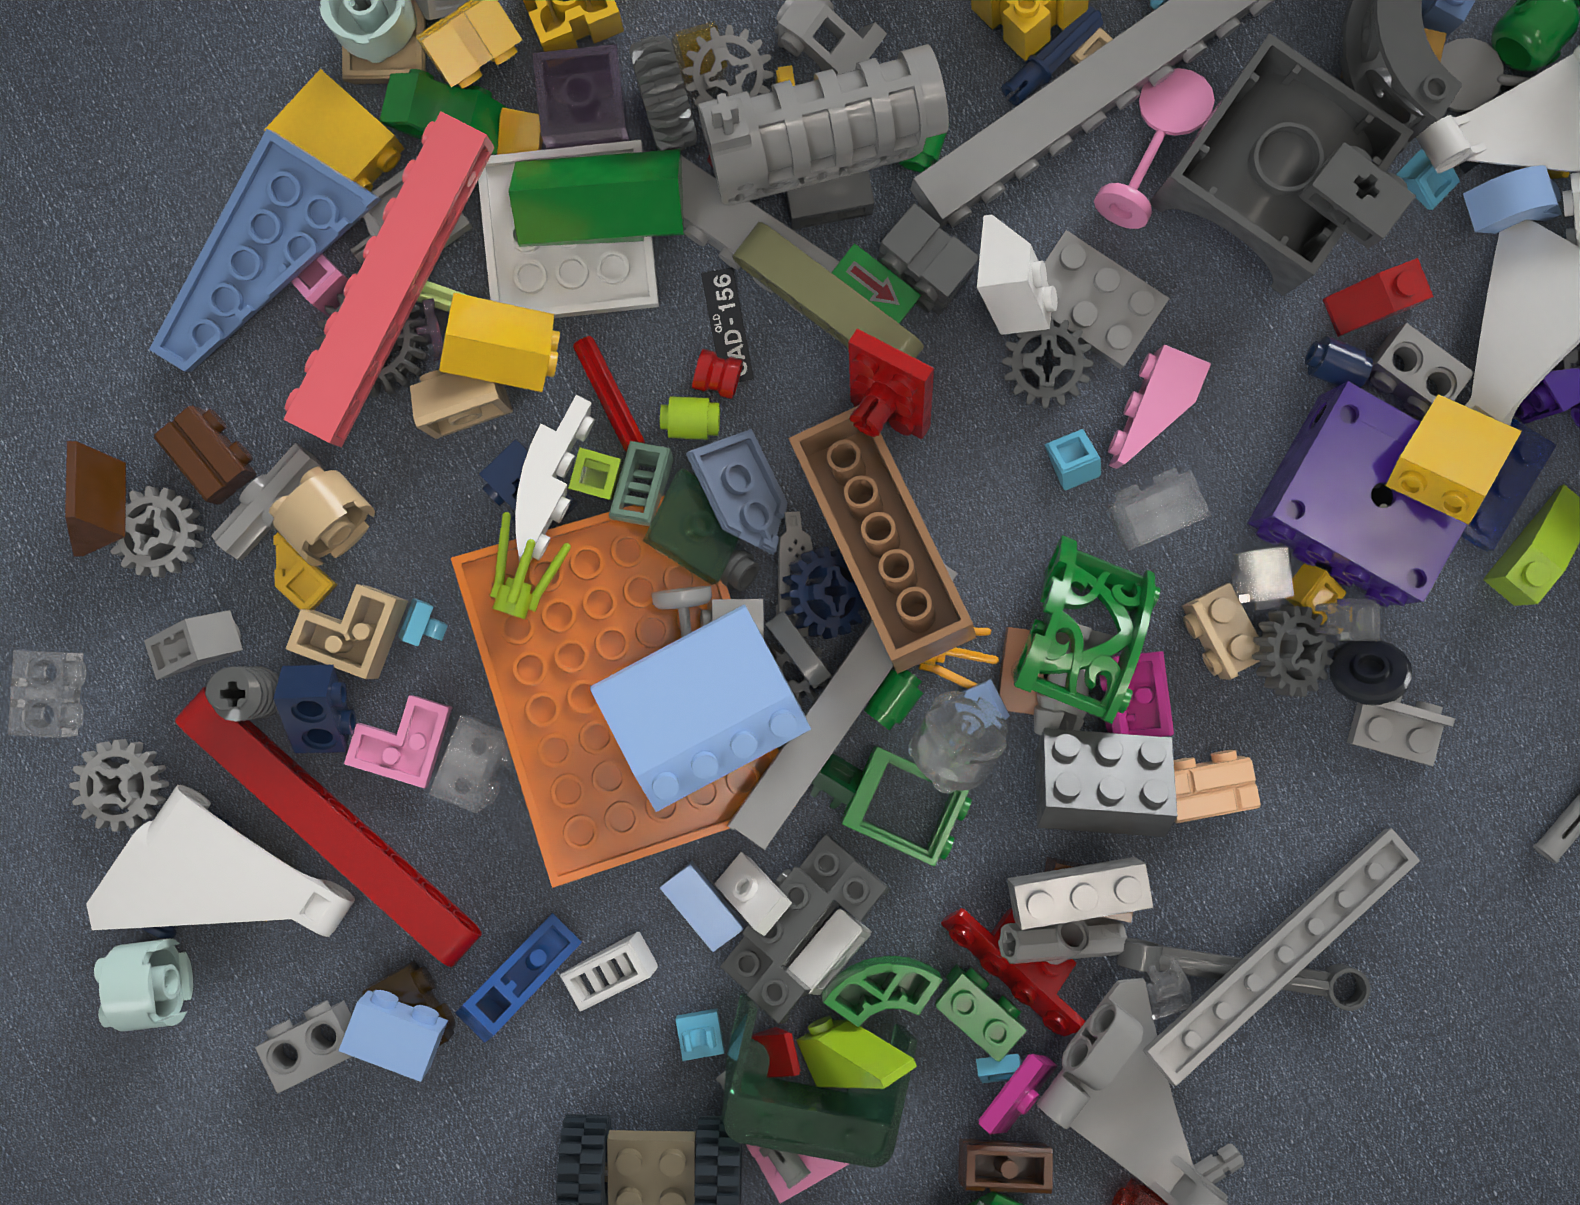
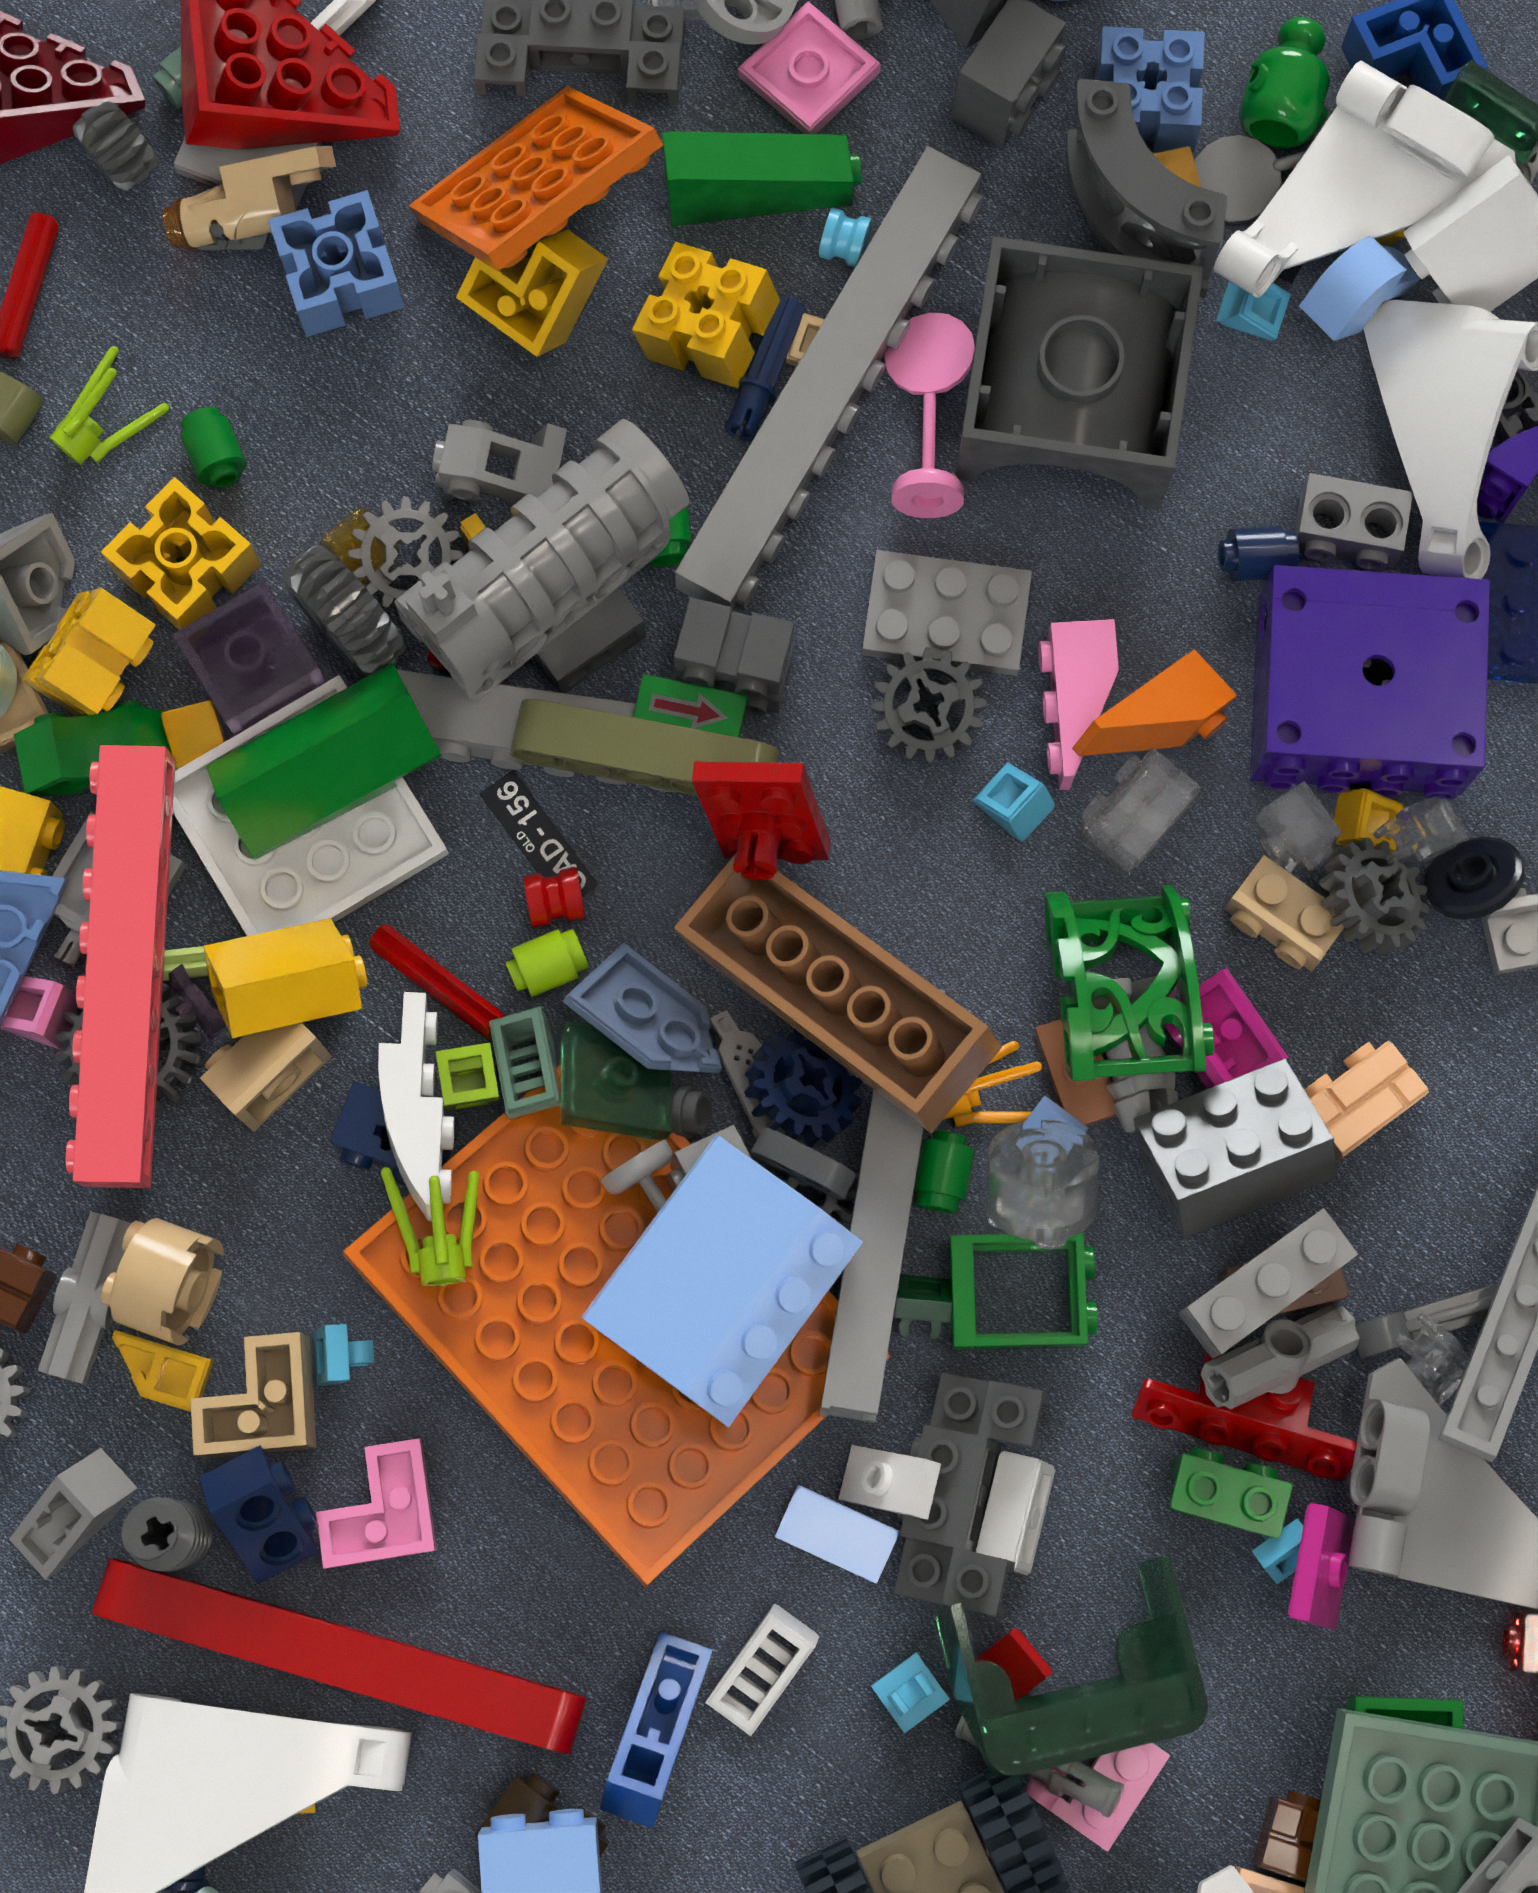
camera: 20 degrees left, 10 degrees down
clear brick [429,714,512,813] -> none
lime slope [796,1016,917,1089] -> none
green brick [822,956,943,1027] -> none
reddish brown brick [958,1139,1053,1194] -> none
white slope [977,215,1058,335] -> none
dark grey brick [1298,142,1416,249] -> none
red slope [1323,258,1434,337] -> none
yellow panel [1386,394,1521,525] -> none
none -> orange slope [1072,649,1237,756]

